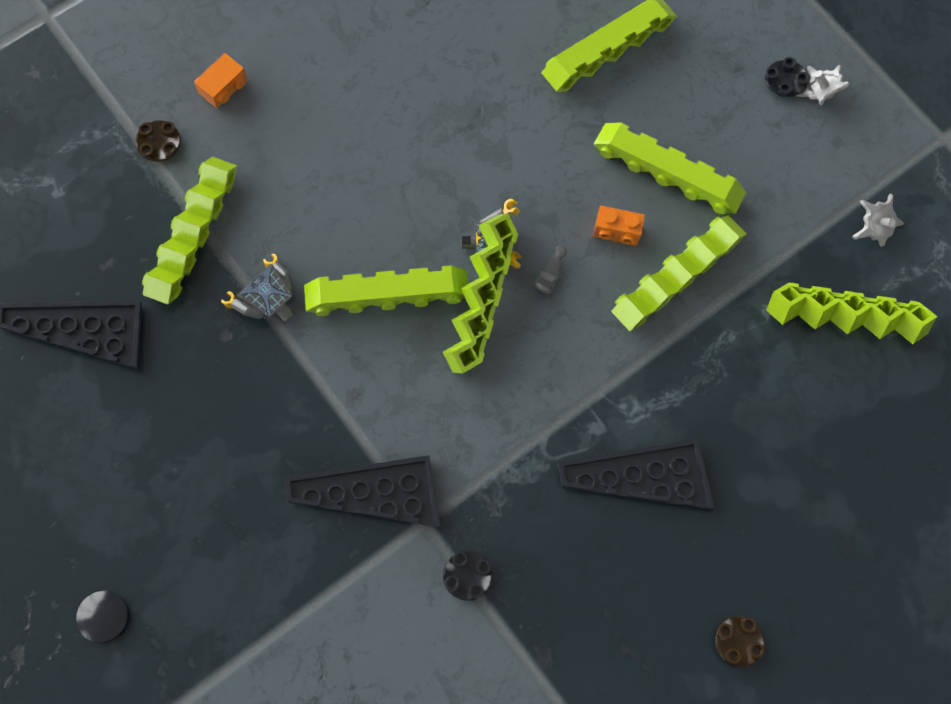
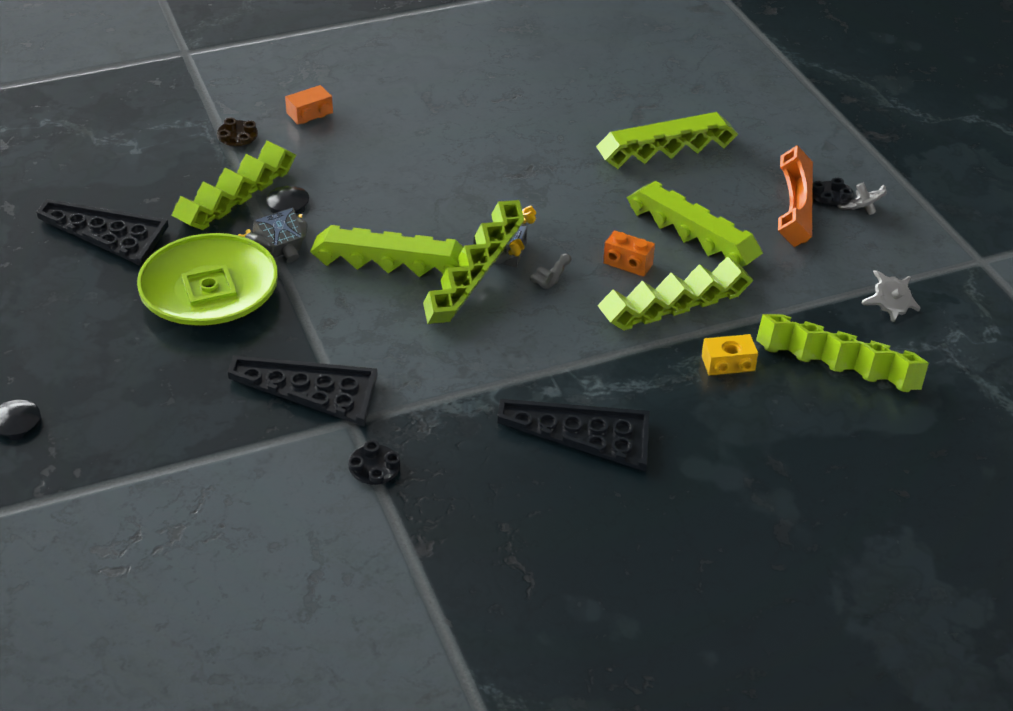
camera: 20 degrees right, 30 degrees down
dark brown dish [715,616,765,667] -> none
none -> lime dish [137,233,278,325]
none -> black dish [266,186,309,214]
none -> yellow brick [702,334,758,376]
none -> orange arch [778,145,813,247]

